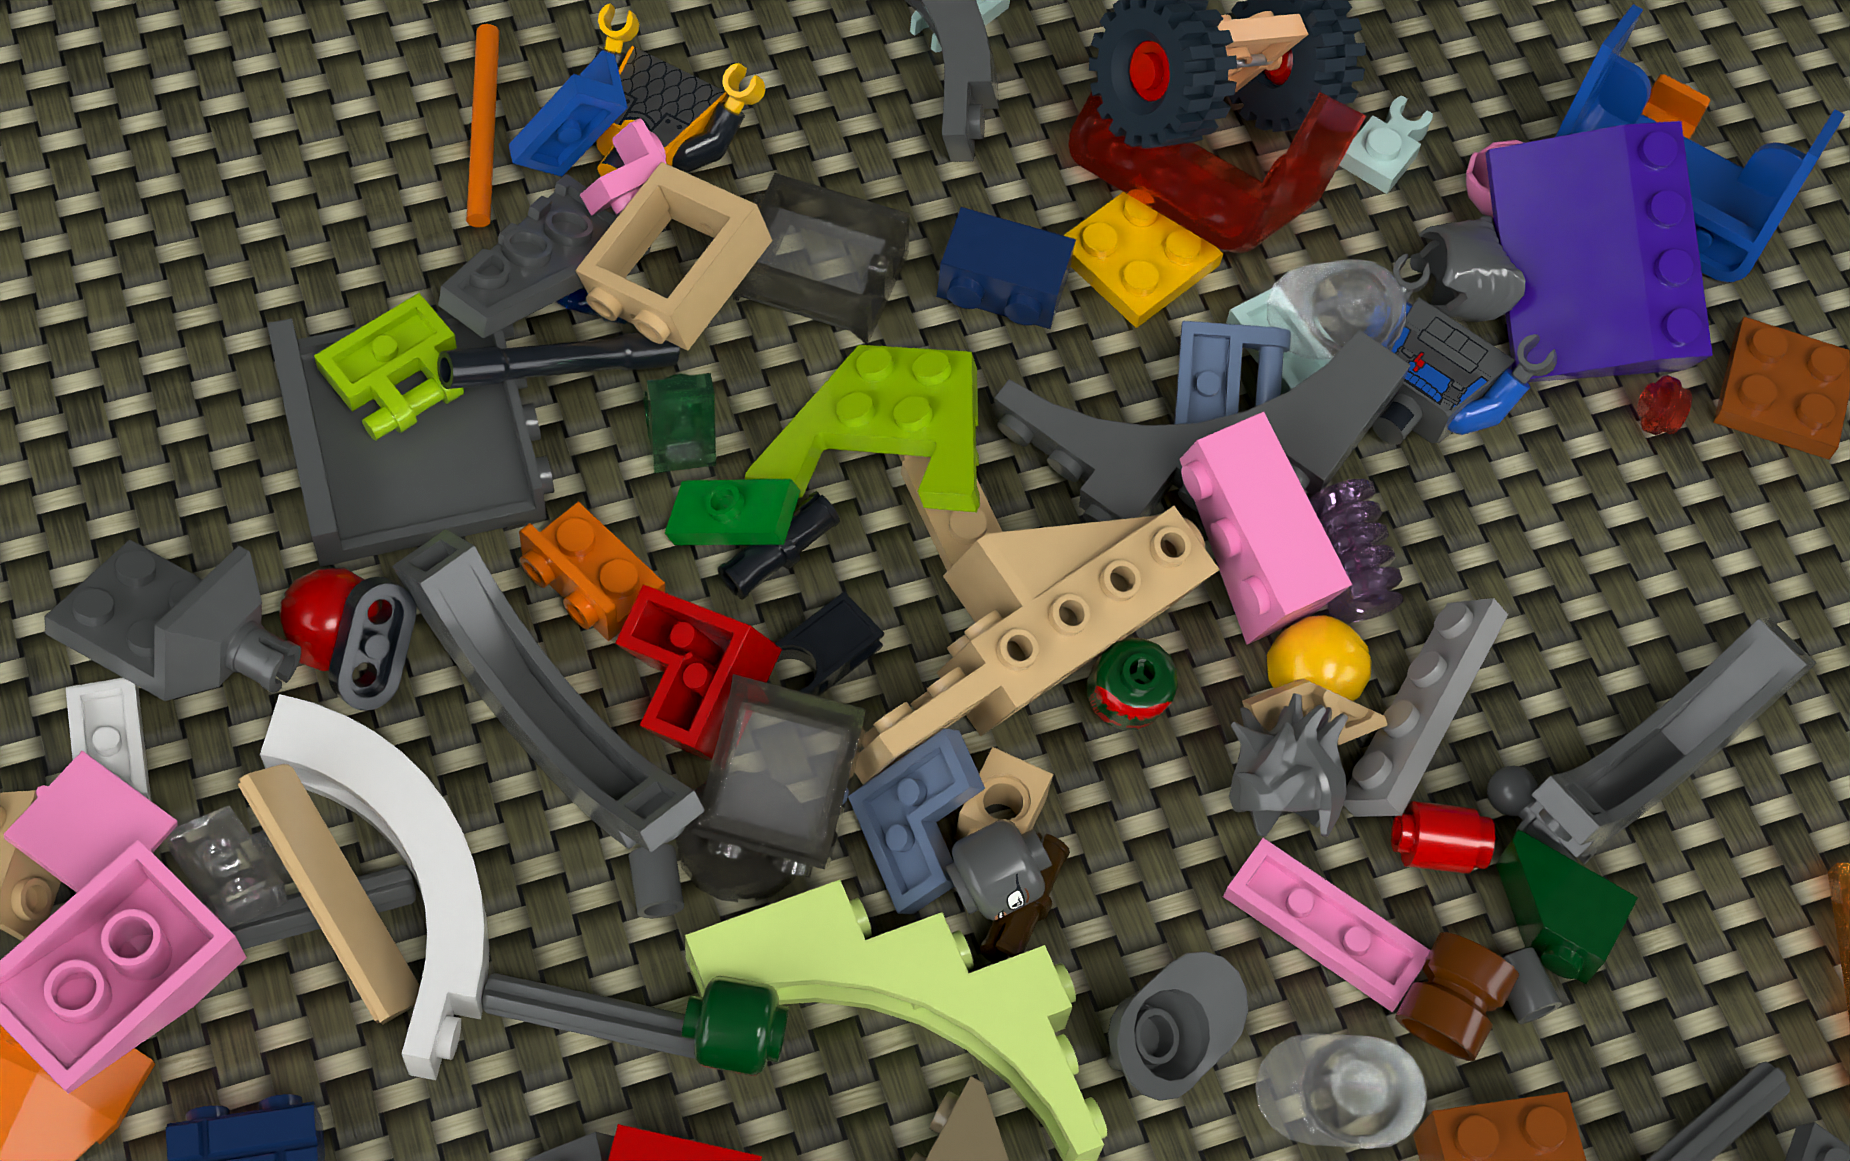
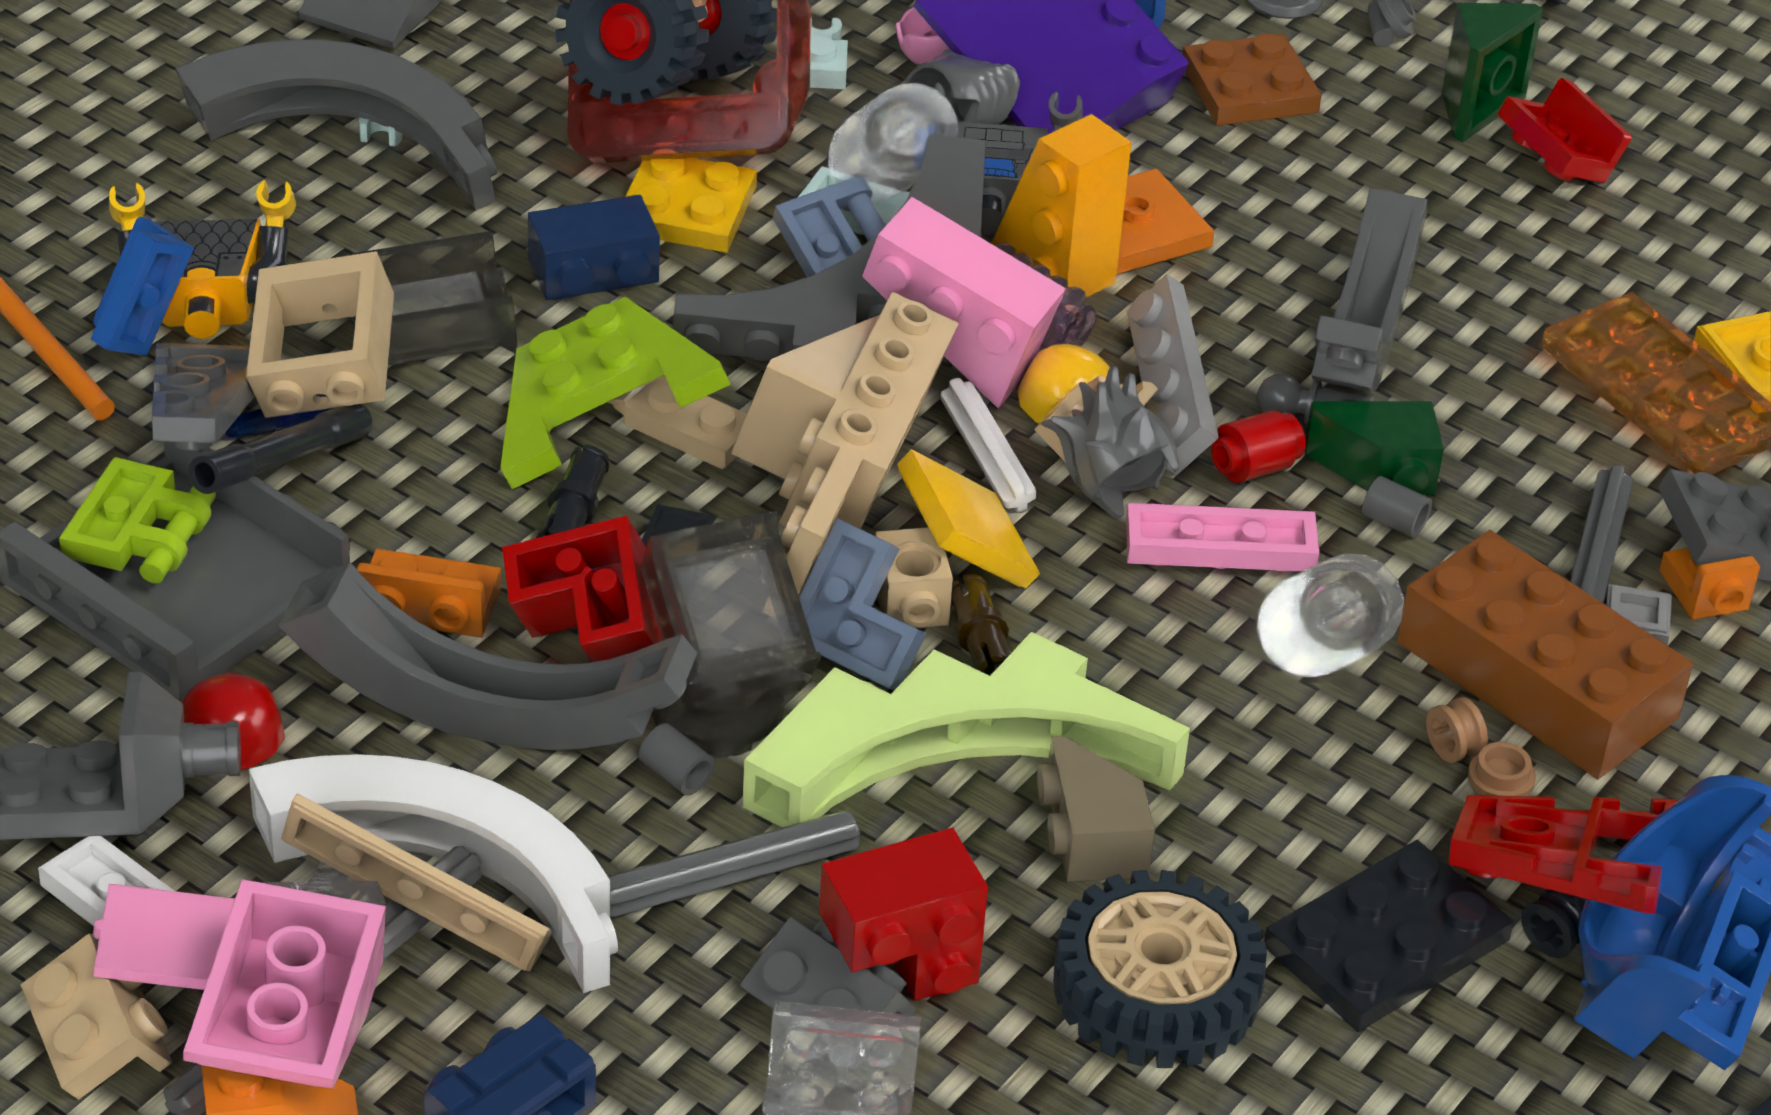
camera: 30 degrees left, 20 degrees down
black plate [328,577,416,710] -> none
bright pink bracket [580,118,667,216] -> none
clear green plate [643,373,716,473] -> none
green plate [665,479,800,545] -> none
dark green head [682,976,789,1076] -> none
dark grey head [945,819,1052,920] -> none
dark green head [1087,638,1178,730] -> none
dark grey piece [1106,951,1248,1101] -> none
reddish brown wheel [1395,932,1519,1061] -> none
clear red plate [1637,375,1692,435] -> none
none -> yellow tile [897,449,1040,589]
none -> white axle [941,378,1036,512]
none -> light orange wedge [991,114,1132,309]
none -> orange plate [1117,168,1214,274]

